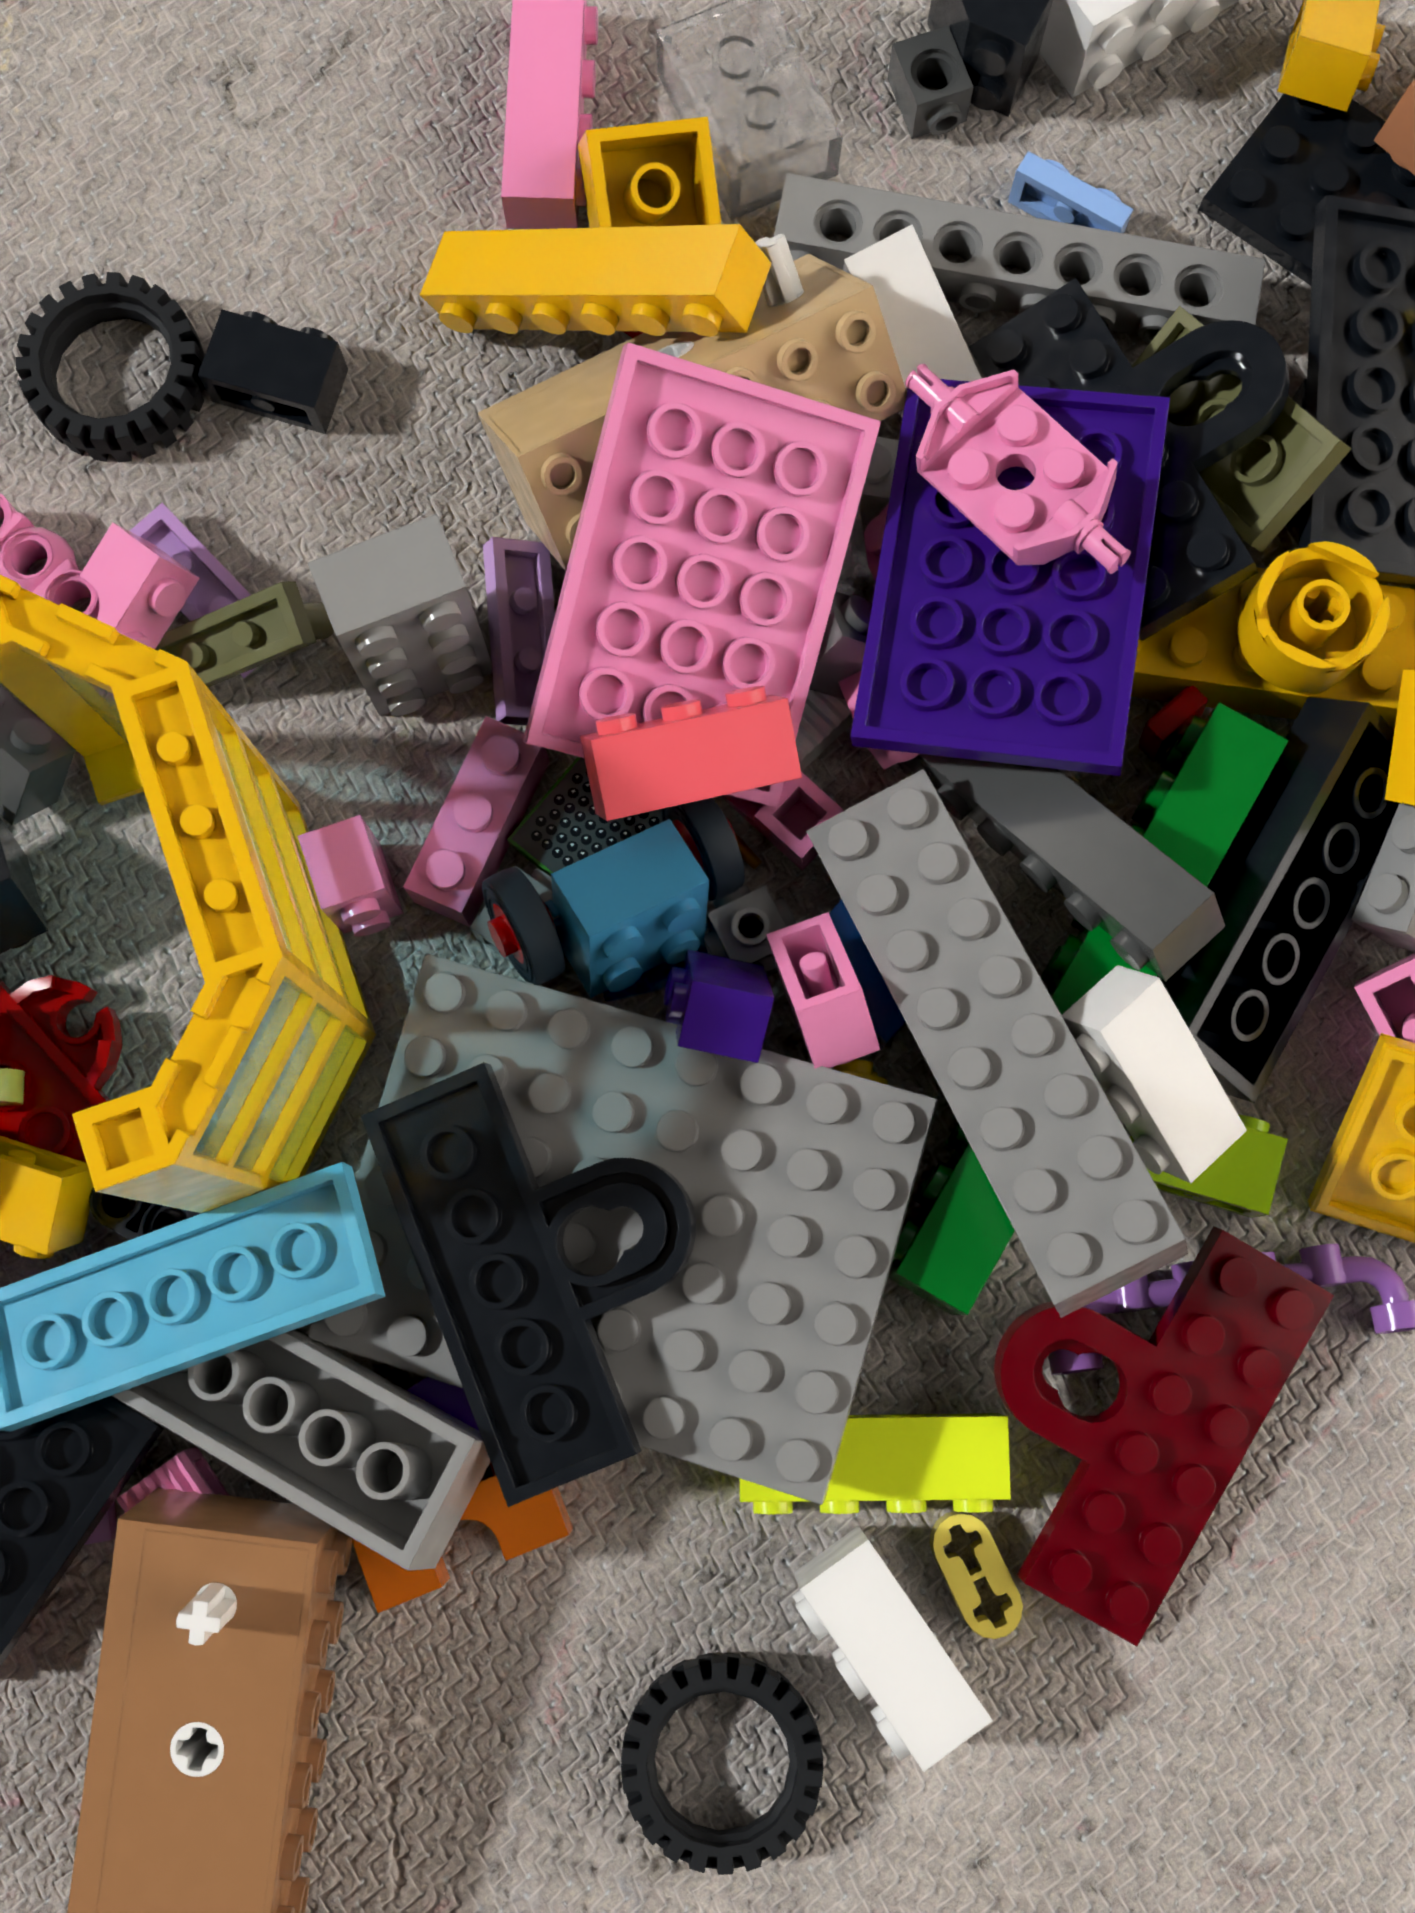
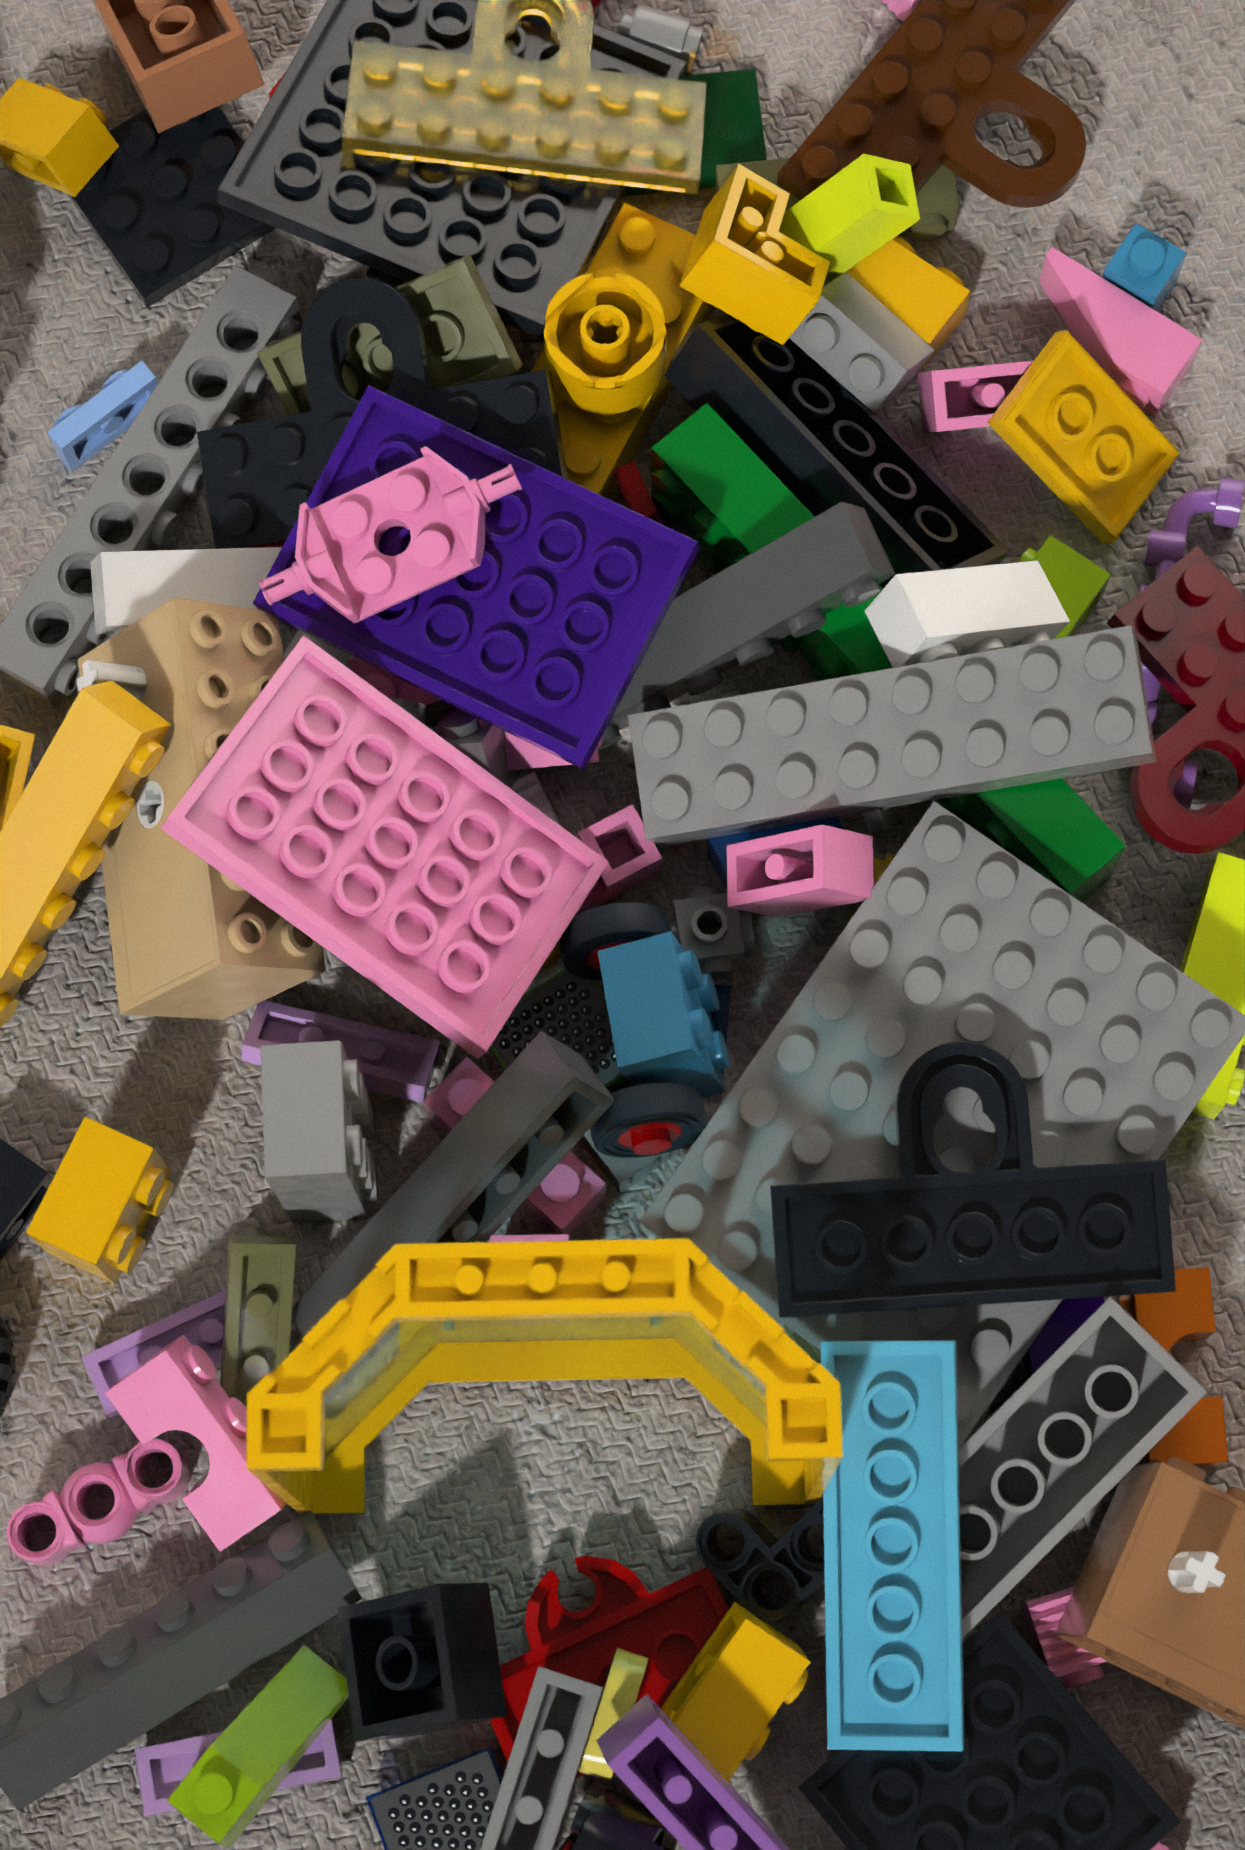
camera: 70 degrees left, 5 degrees down
coral brick [580,686,802,821] -> none
dark purple brick [664,949,774,1063] -> none
none -> yellow brick [26,1117,174,1285]
none -> dark grey brick [292,1031,615,1381]

